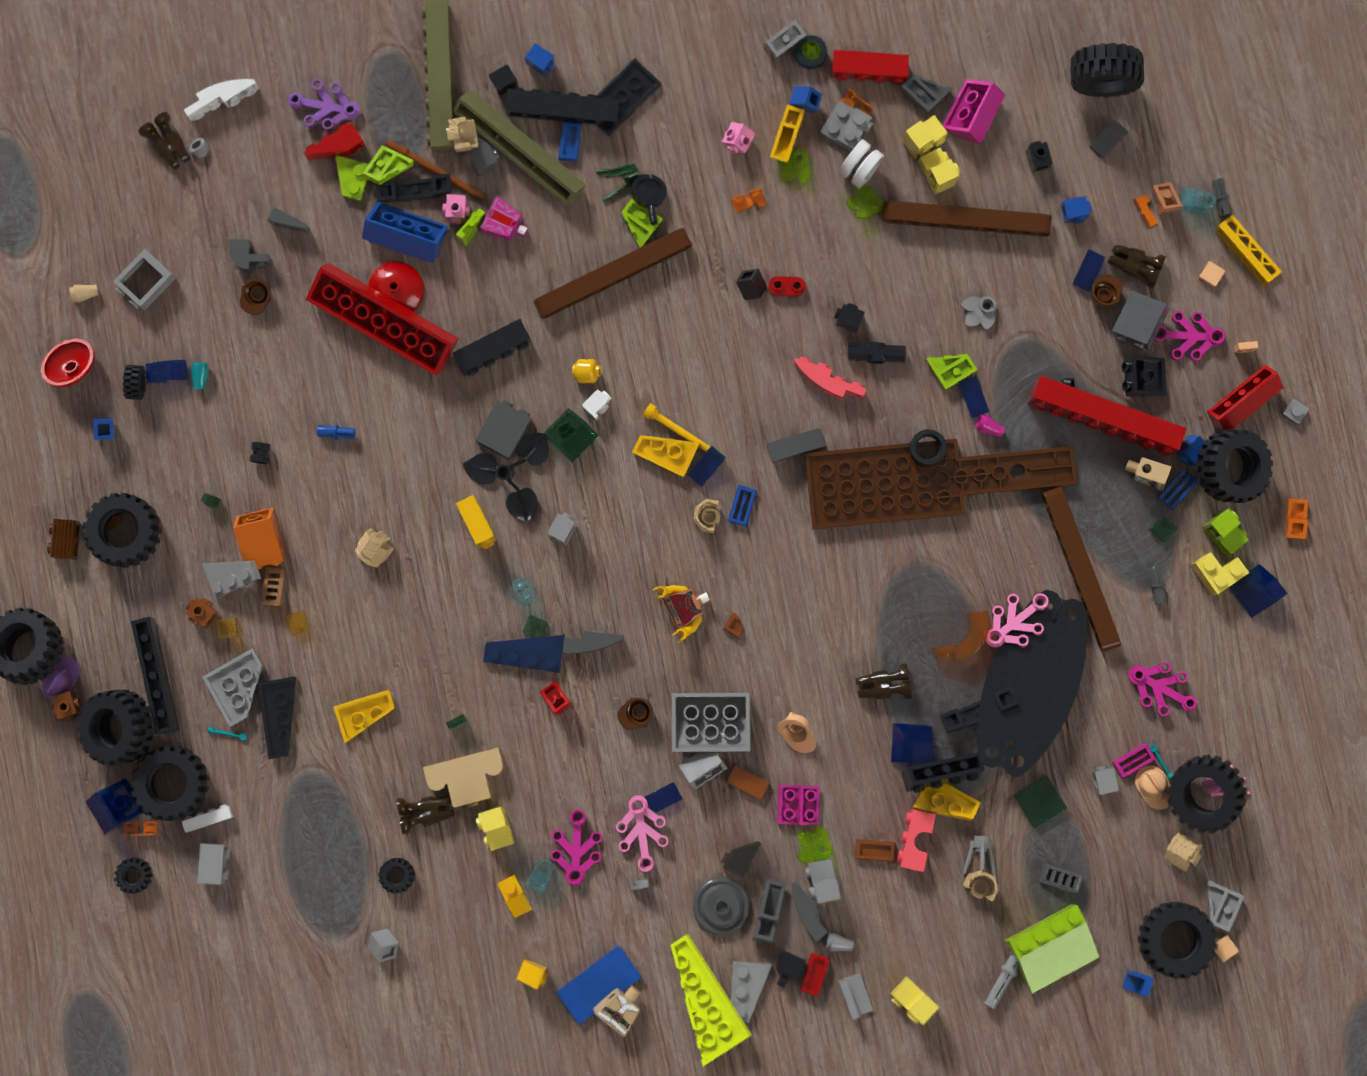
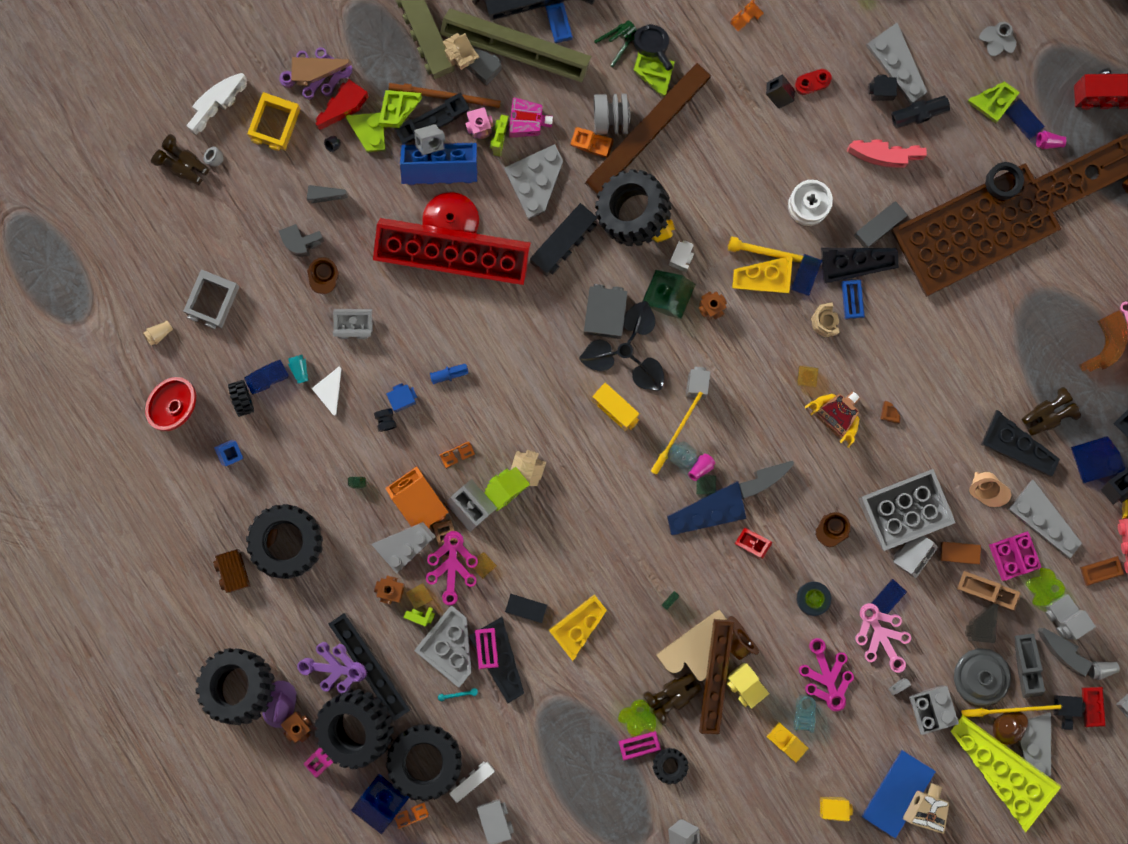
camera: 25 degrees left, 0 degrees up
none -> yellow window [247,92,301,151]
none -> medium nougat slope [291,57,352,86]
none -> medium lavender plant [297,642,366,693]
none -> dark pink tile [304,748,333,778]
none -> white tile [312,366,342,416]
none -> black hinge [324,136,341,153]
none -> light grey bracket [333,309,373,339]
none -> blue brick [386,383,418,413]
none -> lime bracket [404,607,435,627]
none -> light grey brick [414,125,445,155]
none -> dark pink plant [426,531,478,606]
none -> orange piece [440,441,475,468]
none -> light grey slope [445,479,497,532]
none -> dark pink tile [475,628,499,669]
none -> lime brick [484,467,530,511]
none -> light grey plate [504,144,563,220]
none -> black tile [505,594,547,623]
none -> orange slope [570,127,614,158]
none -> light grey wheel [594,93,630,135]
none -> black tyre [595,169,672,246]
none -> clear neon green plate [618,699,656,737]
none -> dark pink tile [618,731,661,760]
none -> yellow piece [651,391,703,474]
none -> dark pink cone [688,454,715,481]
none -> dark orange brick [698,291,727,321]
none -> reddish brown tile [699,619,734,734]
none -> reddish brown piece [728,616,759,660]
none -> white wheel [788,180,833,226]
none -> clear yellow plate [796,366,819,388]
none -> black wheel [796,581,832,616]
none -> black wing [821,248,899,283]
none -> light grey wing [866,23,927,104]
none -> light grey slope [909,685,959,735]
none -> medium nougat slope [957,571,1021,612]
none -> yellow piece [961,705,1061,717]
none -> black wing [981,410,1060,477]
none -> reddish brown hat [993,712,1028,745]
none -> light grey wing [1008,480,1082,558]

